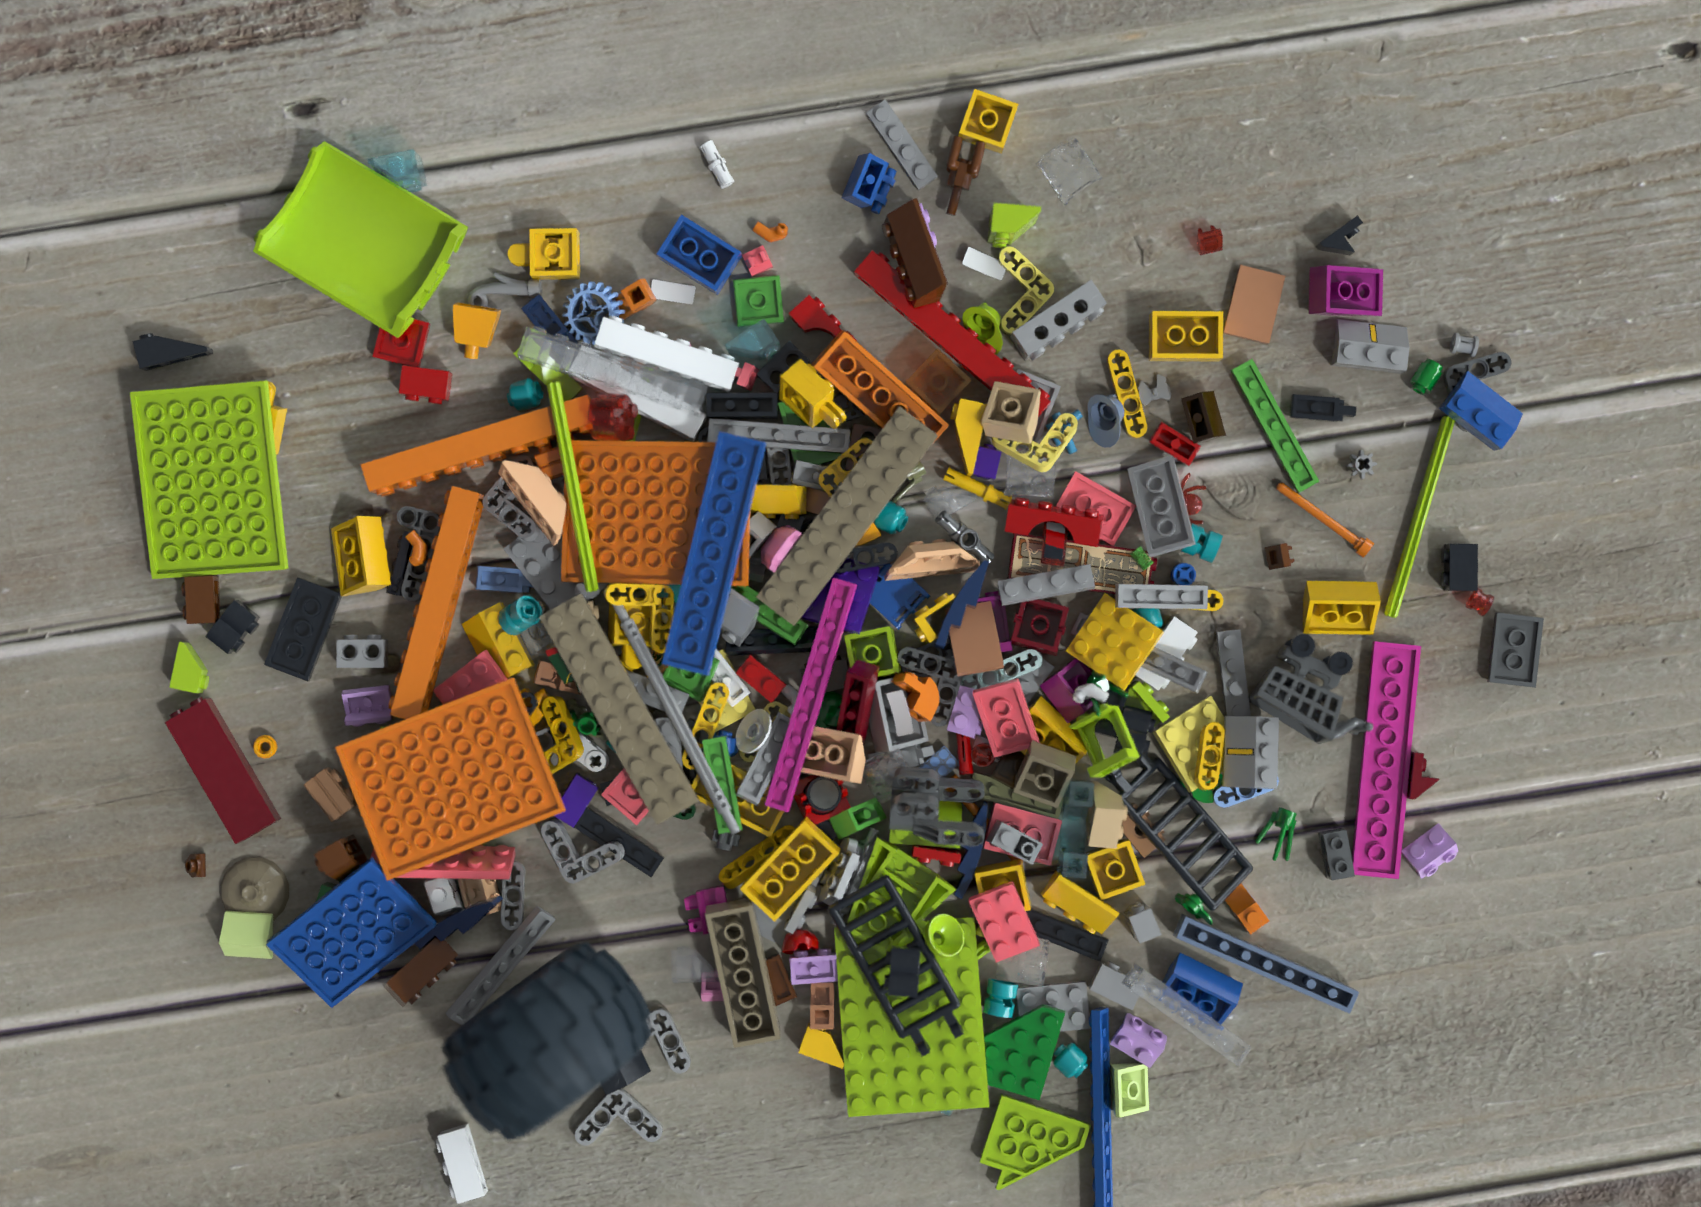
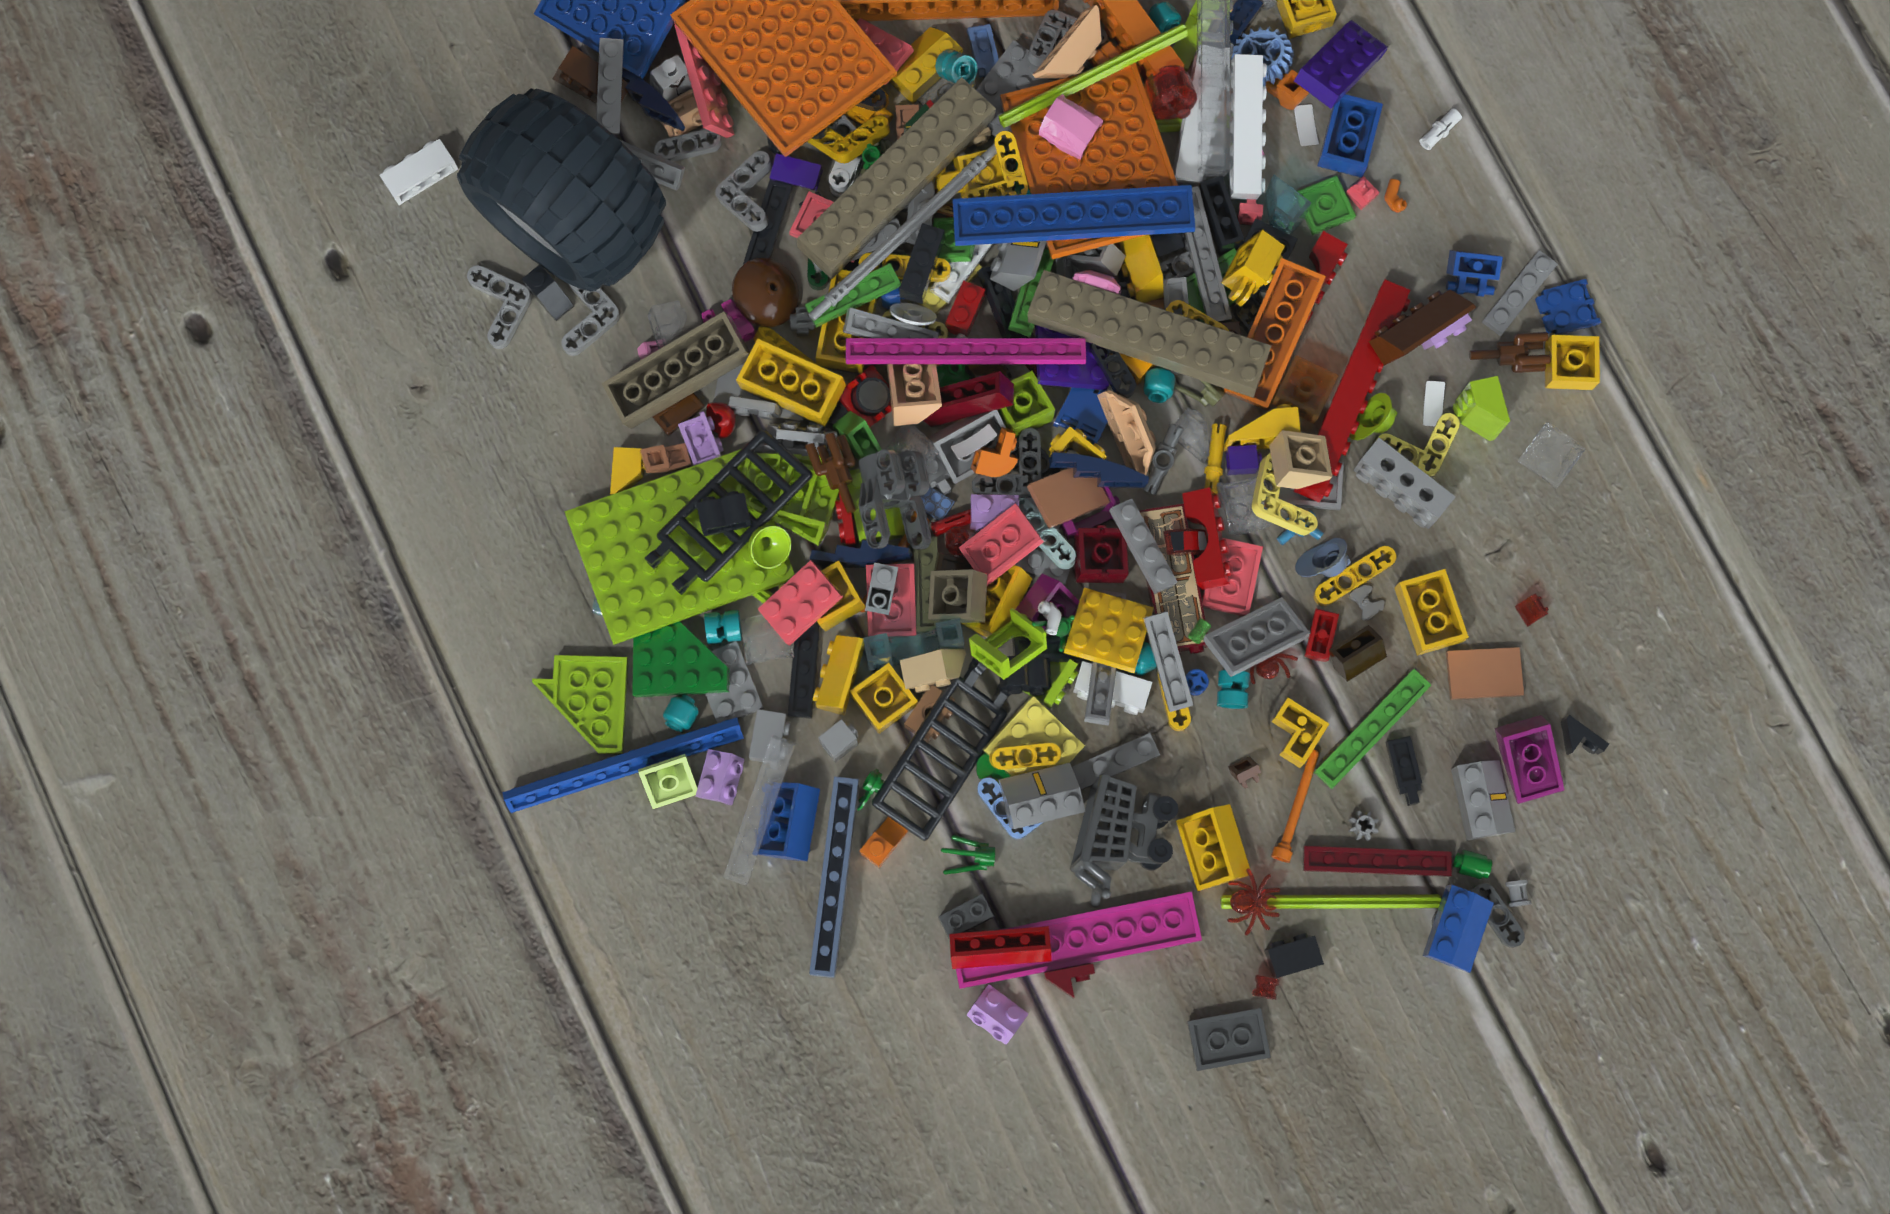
camera: 75 degrees right, 10 degrees down
none -> light grey plate [596,38,623,135]
none -> reddish brown dish [732,258,799,328]
none -> reddish brown plant [805,433,856,513]
none -> black brick [900,223,945,304]
none -> red brick [949,926,1052,969]
none -> bright pink slope [1039,94,1103,160]
none -> clear red animal [1227,868,1280,936]
none -> yellow brick [1271,698,1329,768]
none -> dark purple hinge [1294,20,1388,109]
none -> dark red plate [1303,846,1452,877]
none -> blue plate [1535,279,1602,335]

